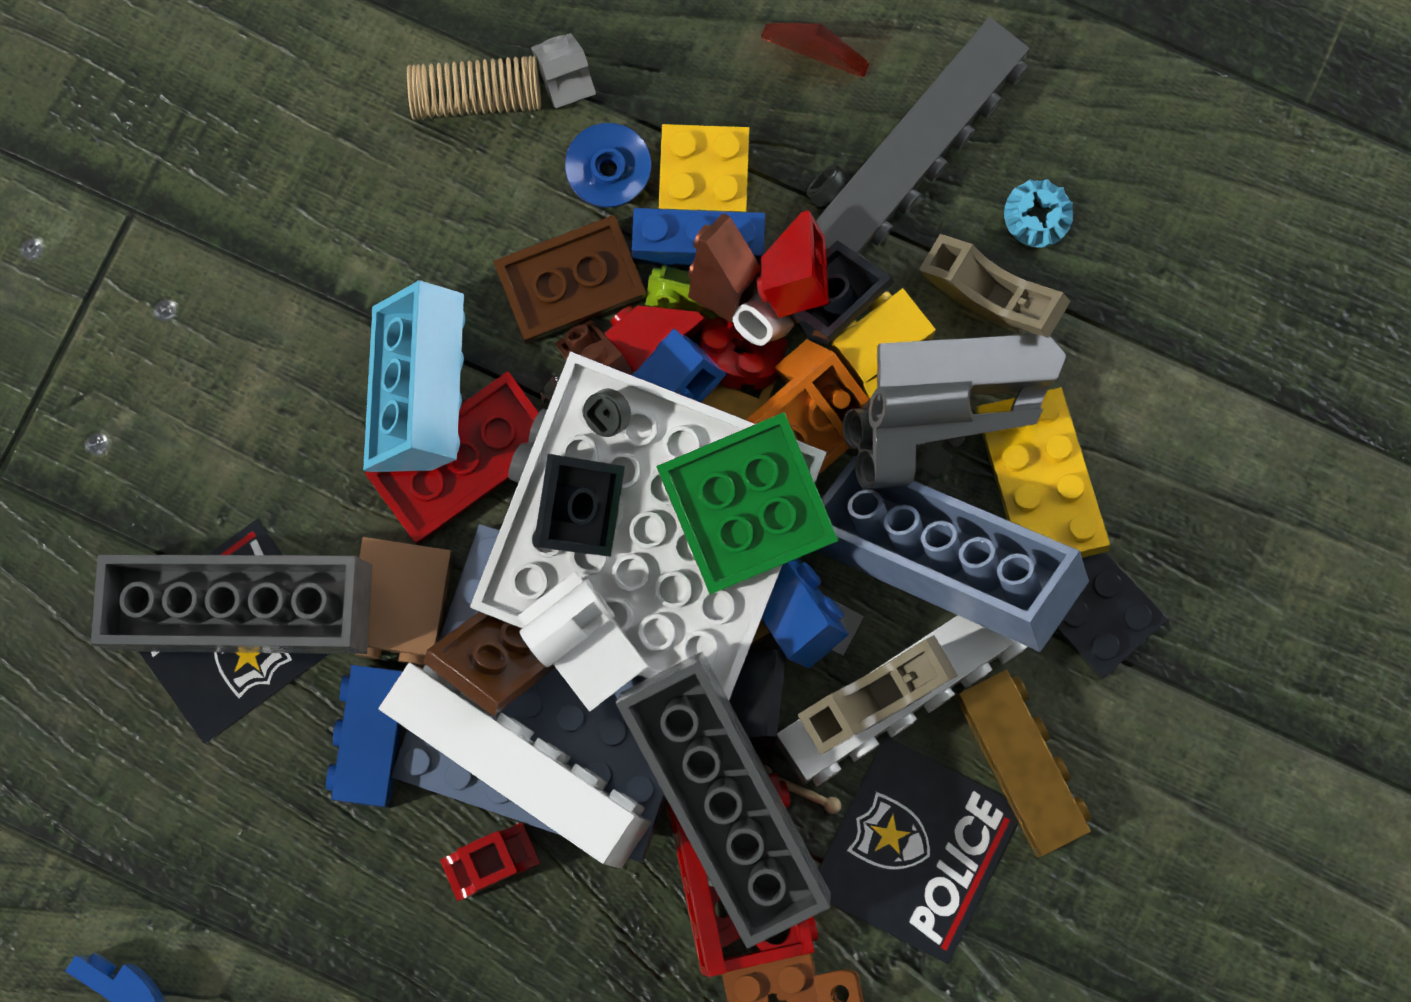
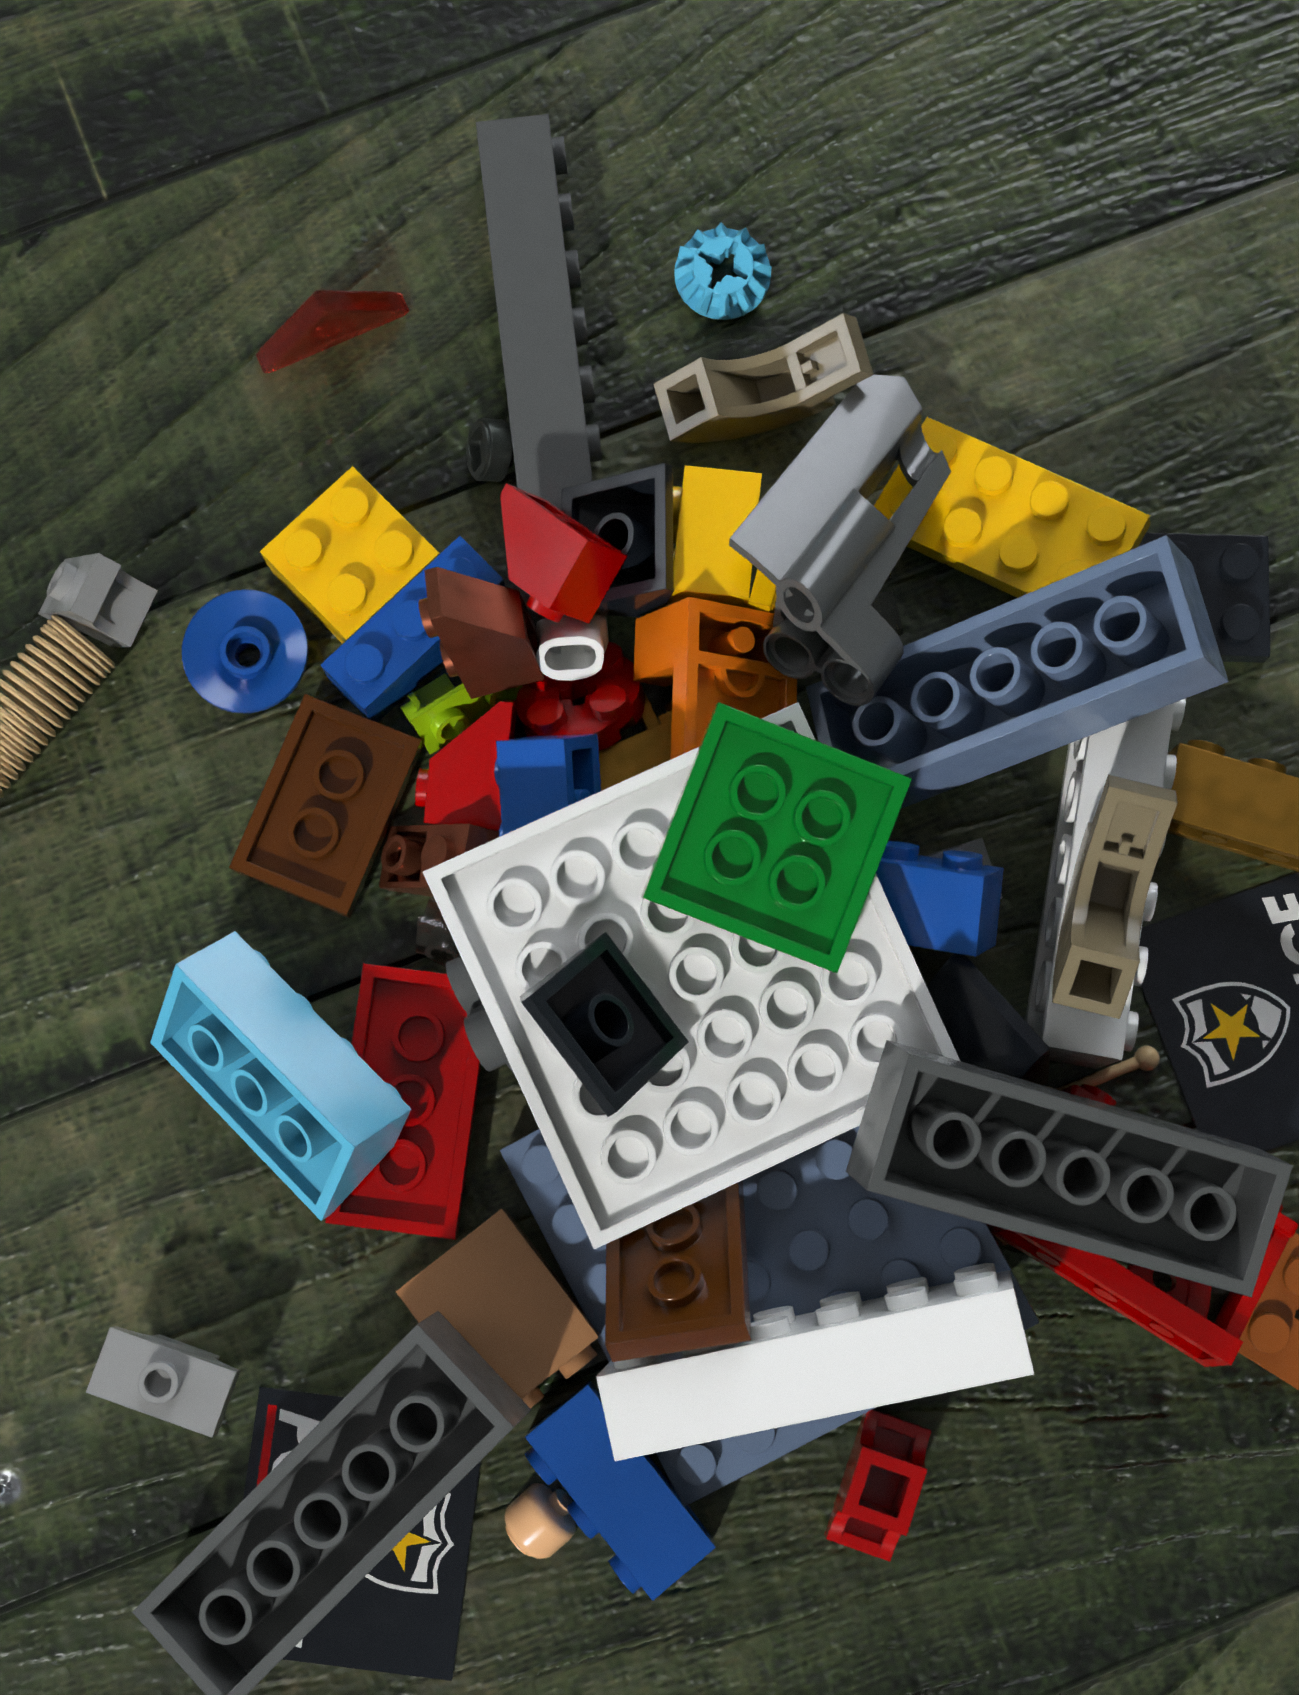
camera: 45 degrees left, 0 degrees up
white piece [517,571,648,712] -> none
pearl dark grey tile [584,388,631,437] -> none
none -> light grey brick [86,1326,241,1438]
none -> light nougat piece [505,1483,577,1559]

